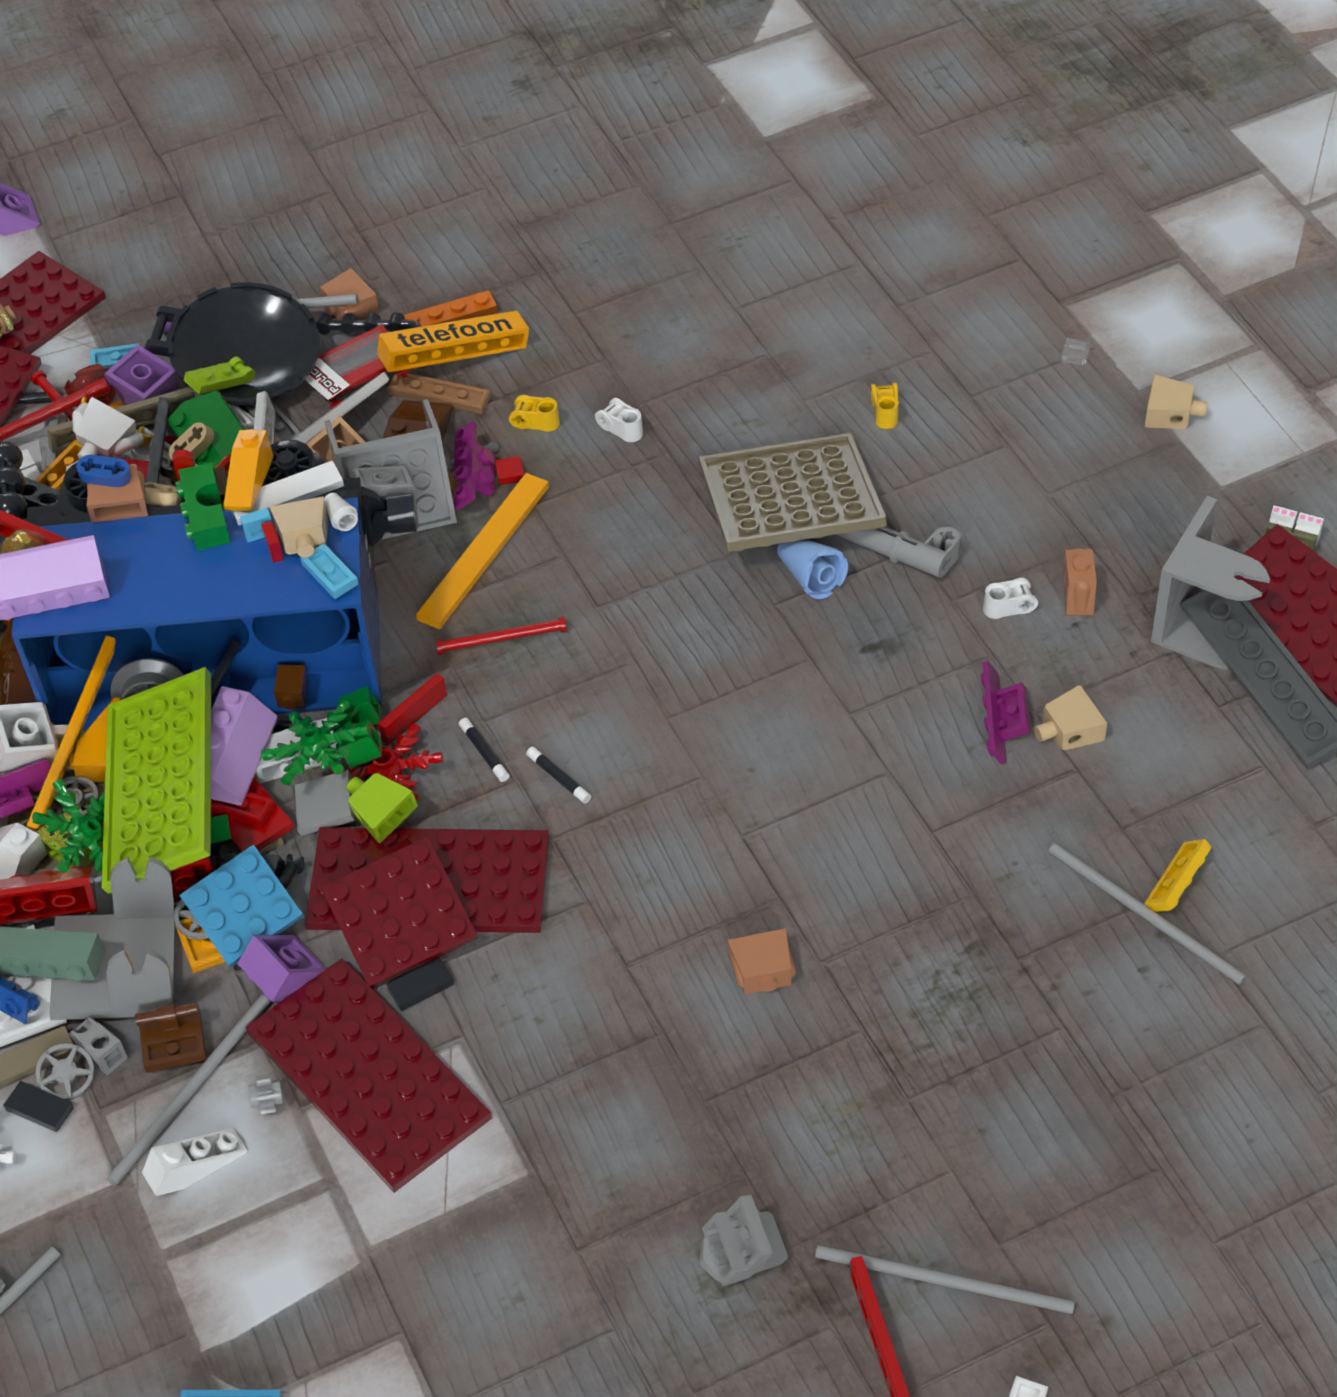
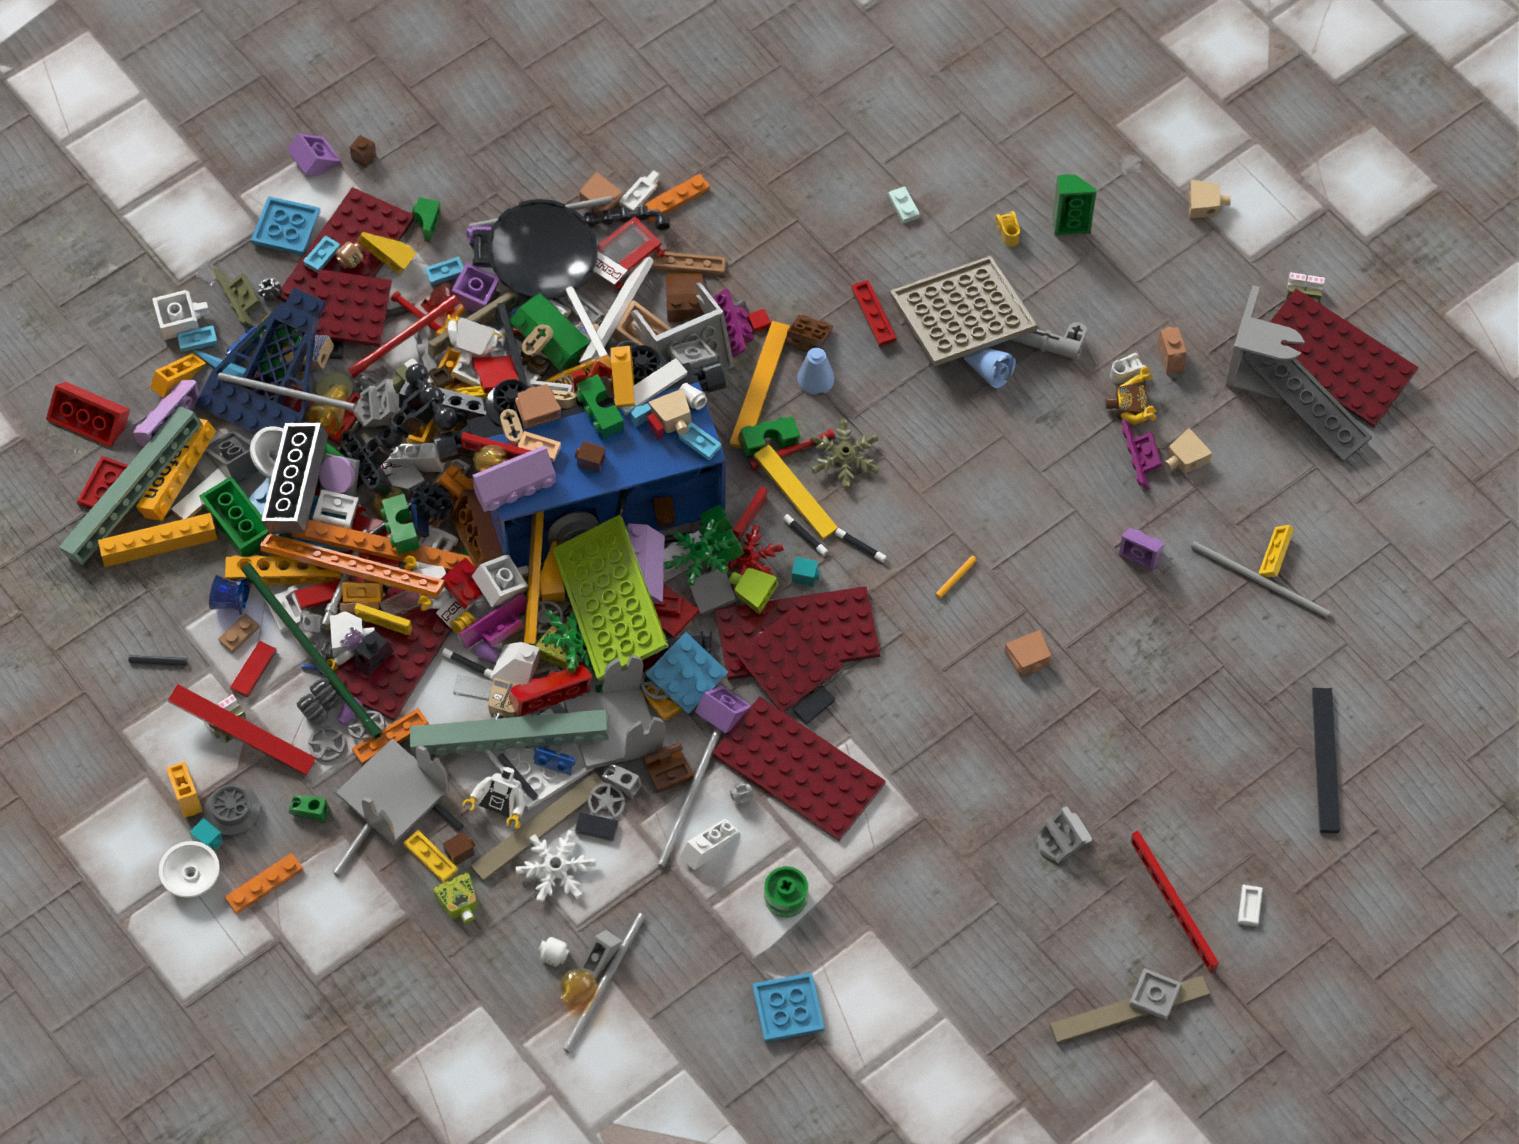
camera: 15 degrees left, 10 degrees up
blue beam [76,455,132,487] -> none
lime plate [183,356,256,395] -> none
light orange brick [377,310,529,373] -> none
yellow piece [509,395,560,432] -> none
white piece [595,398,643,442] -> none
light grey piece [815,1245,1075,1314] -> none
none -> reddish brown brick [350,135,377,167]
none -> yellow slope [357,232,416,276]
none -> green arch [412,197,441,241]
none -> dark brown tile [429,366,454,388]
none -> tan beam [500,409,523,445]
none -> light nougat plate [518,431,561,462]
none -> reddish brown brick [575,441,606,473]
none -> white hinge [619,170,660,212]
none -> green arch [738,416,801,458]
none -> yellow tile [754,445,838,540]
none -> green wheel [764,866,808,918]
none -> reddish brown plate [786,315,833,353]
none -> teal brick [791,557,821,587]
none -> light blue cone [797,348,835,395]
none -> olive piece [810,419,880,488]
none -> red plate [851,280,896,347]
none -> light aqua plate [888,186,920,224]
none -> light orange bar [935,555,977,599]
none -> green slope [1052,174,1096,235]
none -> torso [1105,366,1157,425]
none -> medium lavender slope [1119,528,1165,570]
none -> black tile [1312,688,1340,833]

